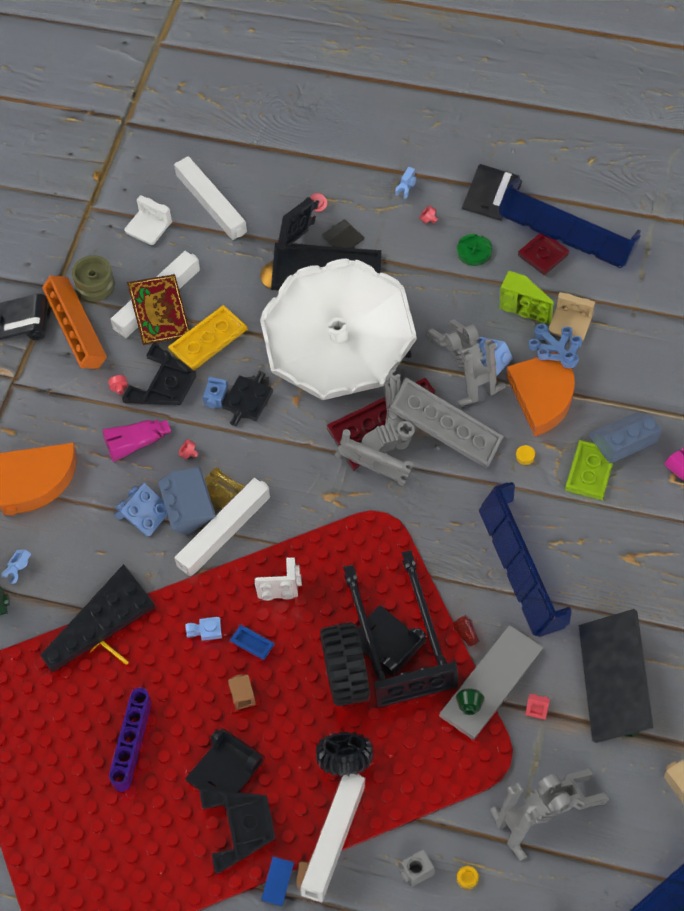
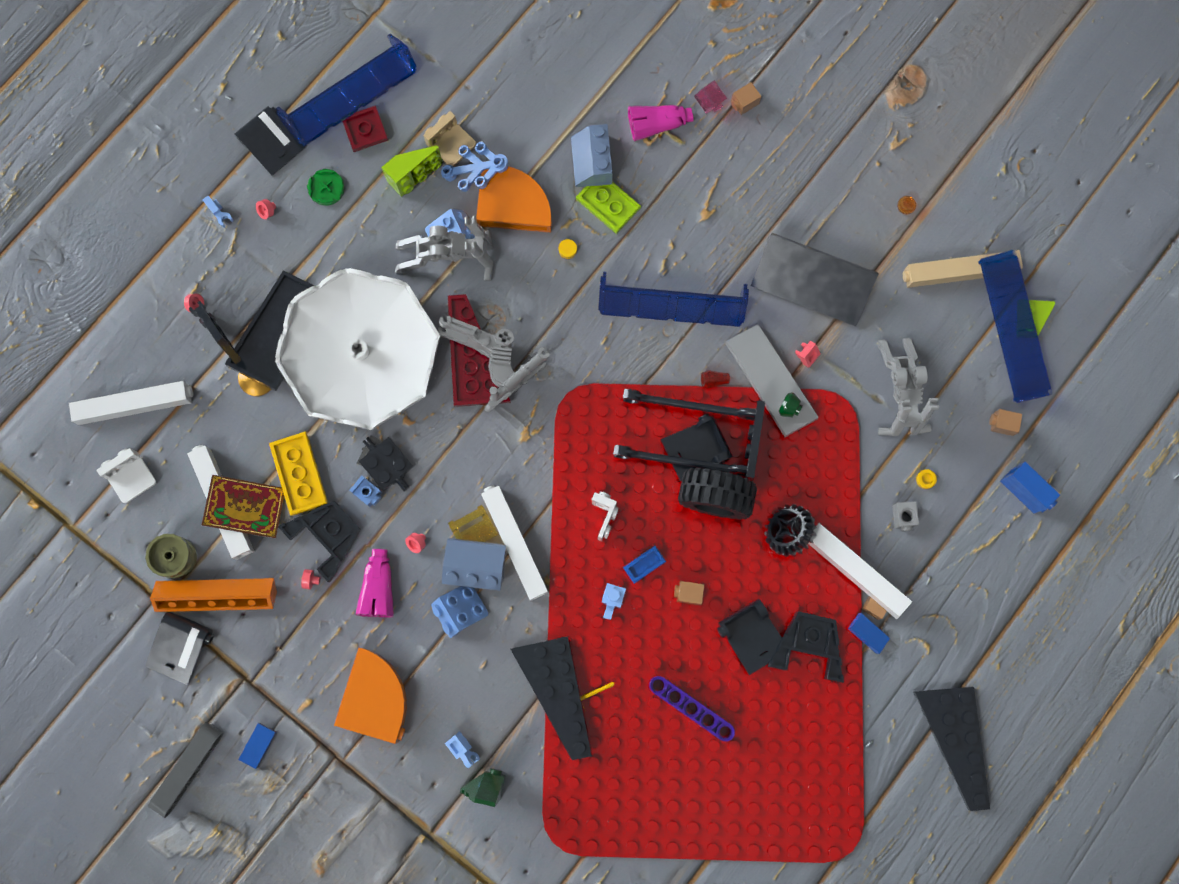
camera: 70 degrees left, 20 degrees up
clear smoke piece [322,219,364,248] -> none
light grey tile [388,377,504,469] -> none

